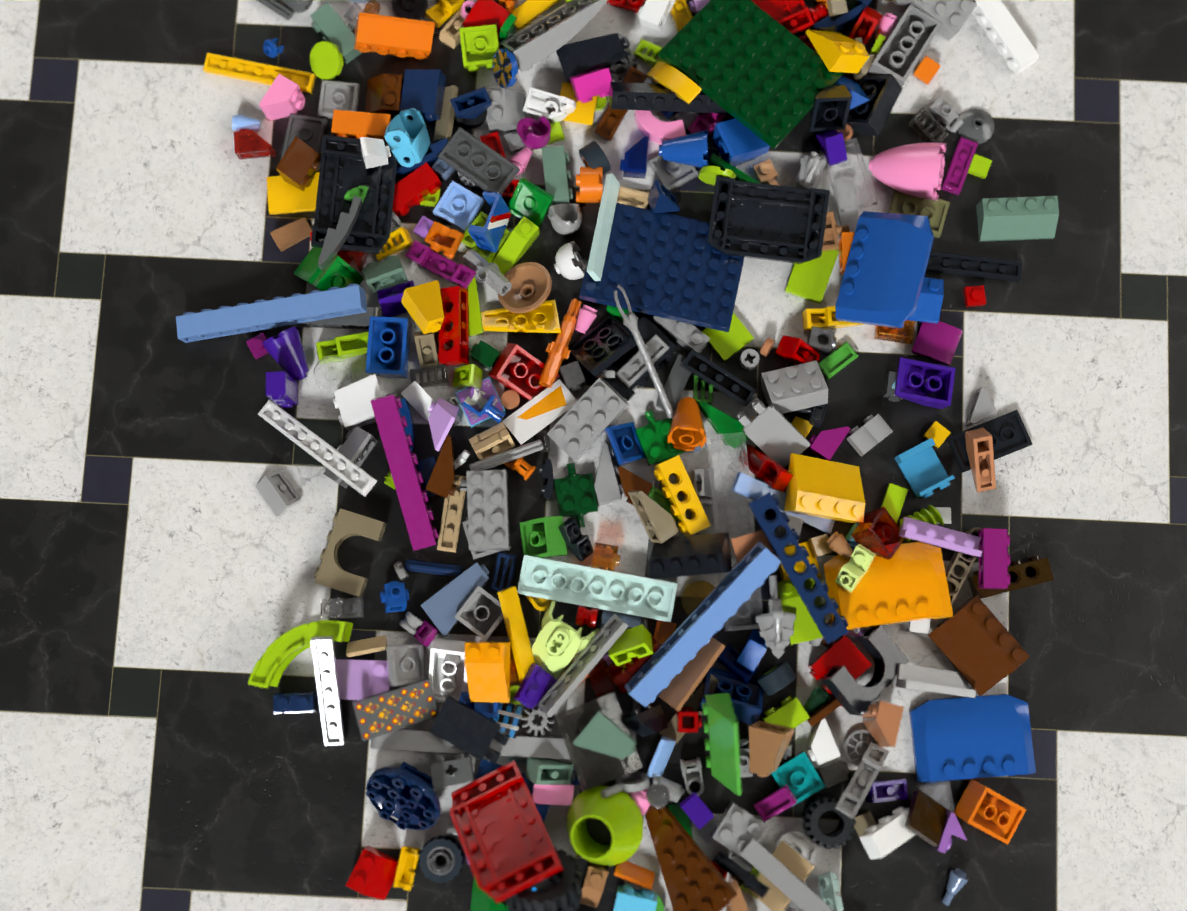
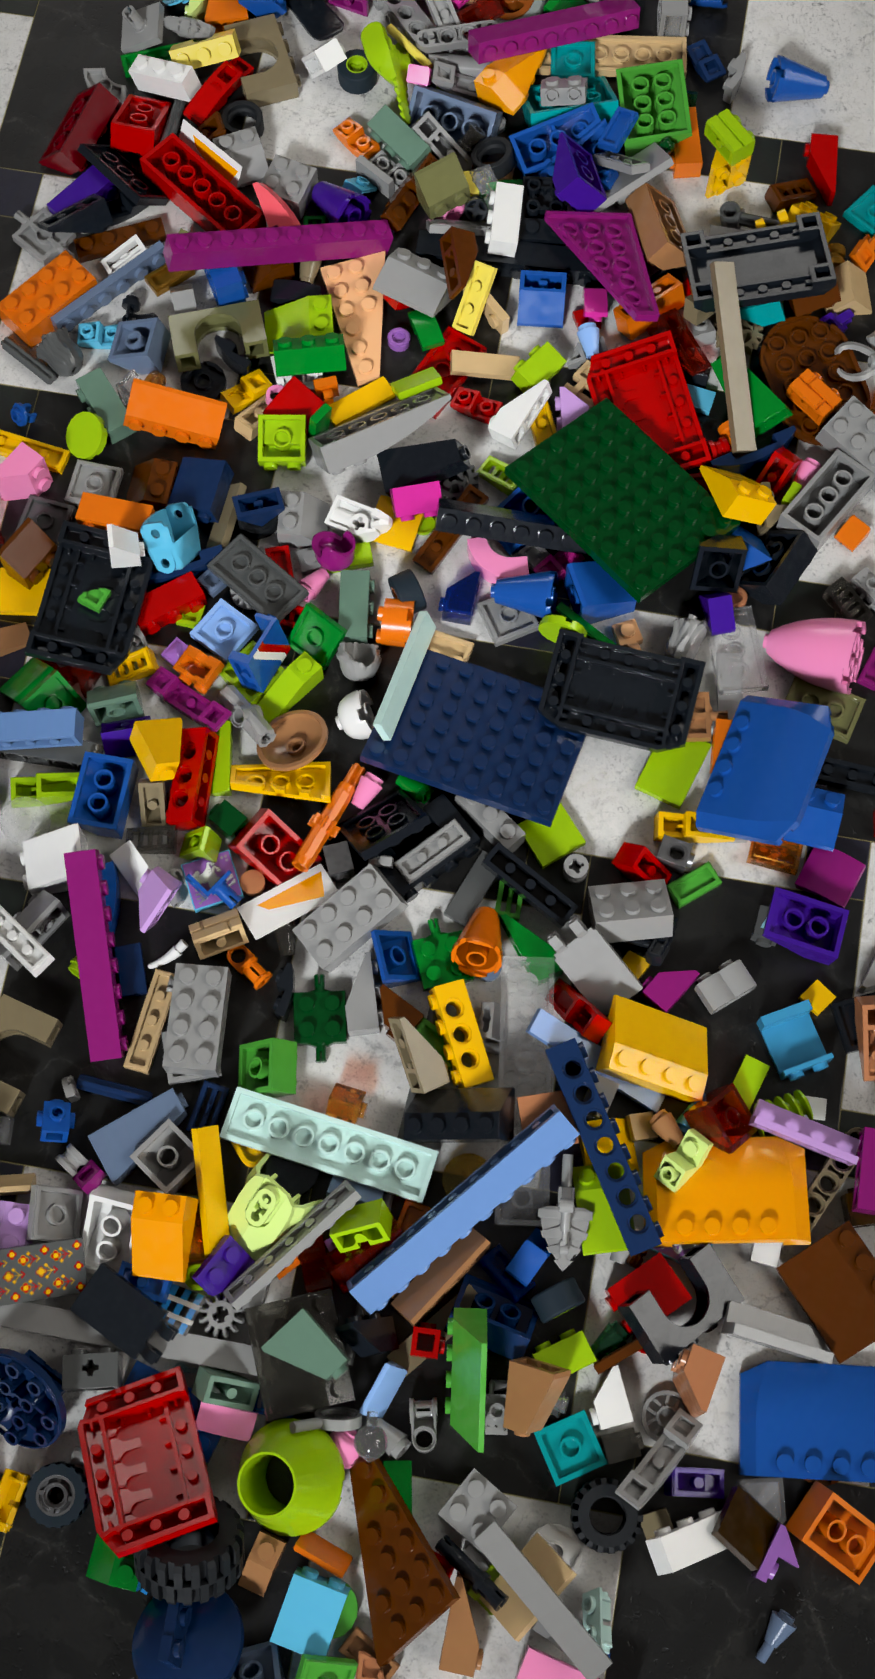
camera: 10 degrees right, 10 degrees down
dark grey slope [318,196,362,270] -> none
reddish brown slope [426,435,457,499] -> none
light grey axle [469,440,543,471] -> none
tile [492,49,518,88] -> none
black slope [559,518,594,561] -> none
red wheel [575,606,598,628] -> none
light grey piece [614,284,675,418] -> none
yellow slope [646,61,702,104] -> none
dark blue slope [648,179,680,213] -> none
dark purple slope [679,792,714,830] -> none
magenta tile [753,784,798,822] -> none
nougat tile [760,337,775,357] -> none

